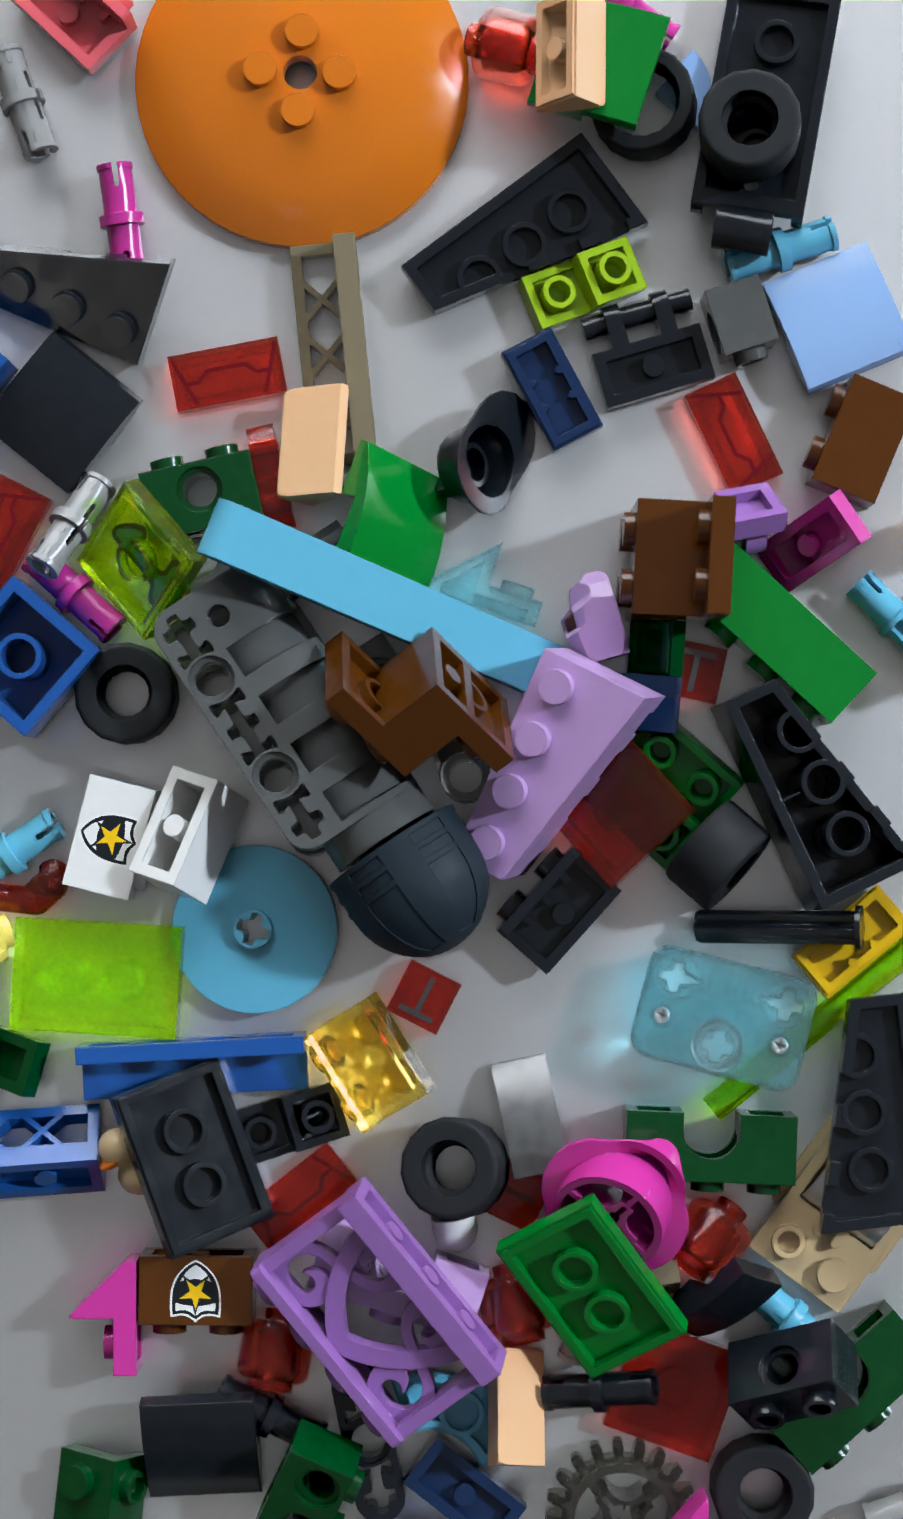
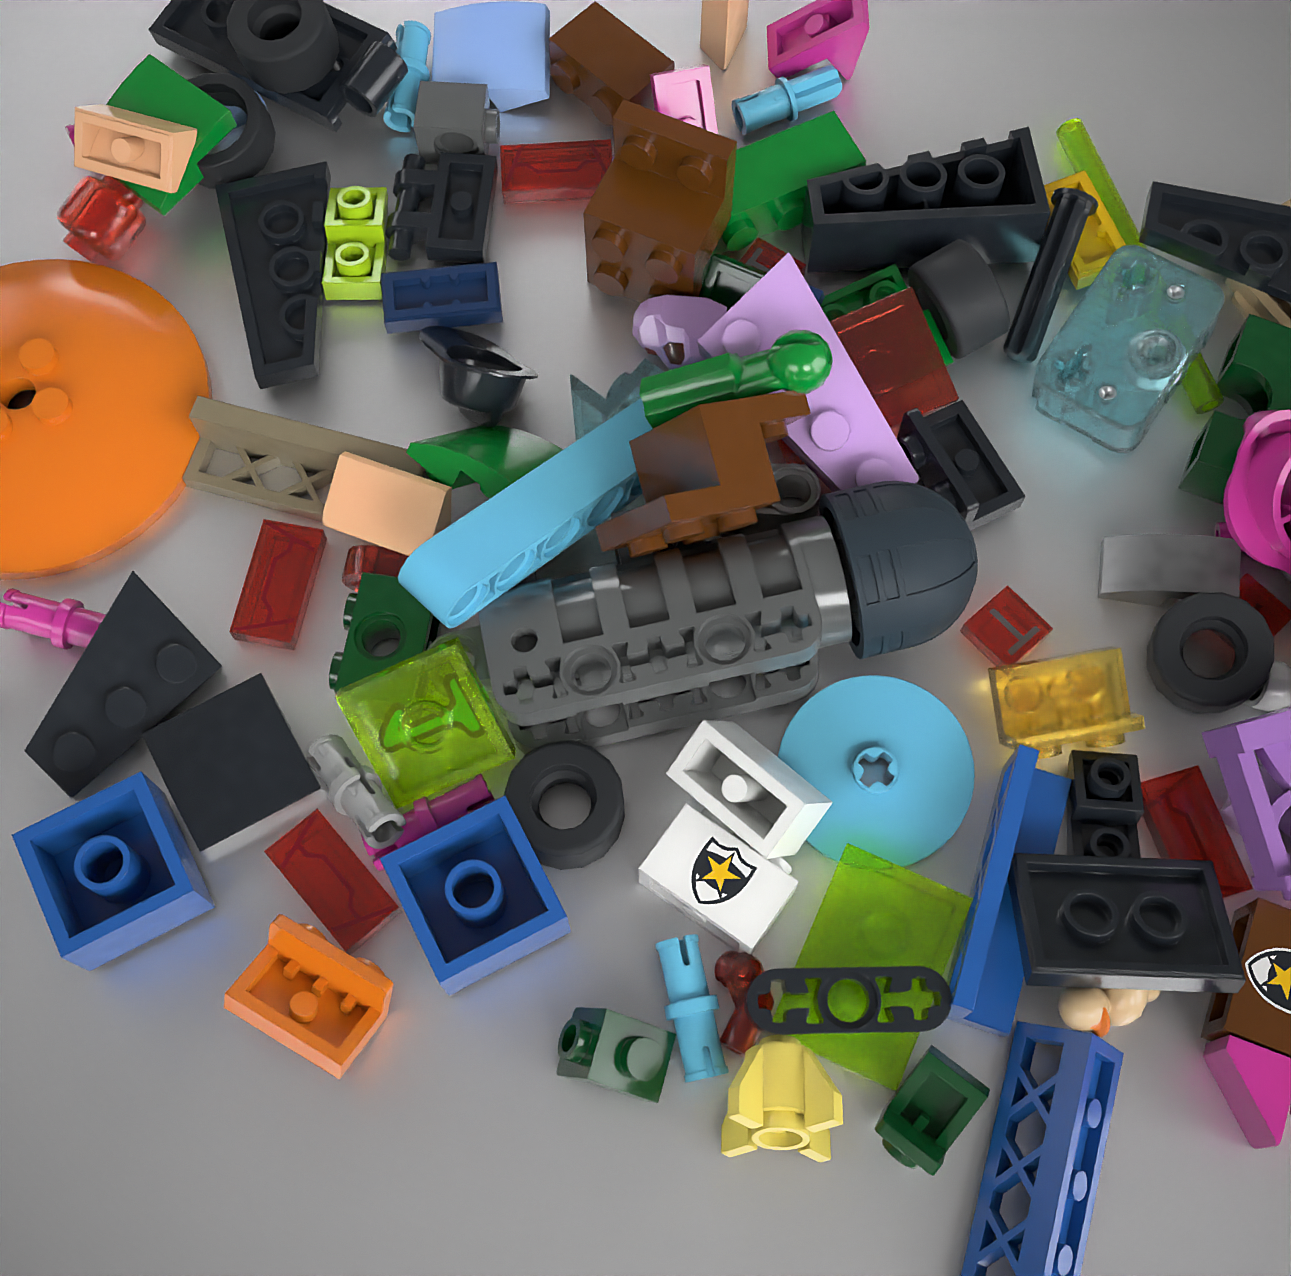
camera: 75 degrees left, 20 degrees down
none -> green piece [639,330,833,429]
none -> black beam [744,966,952,1035]

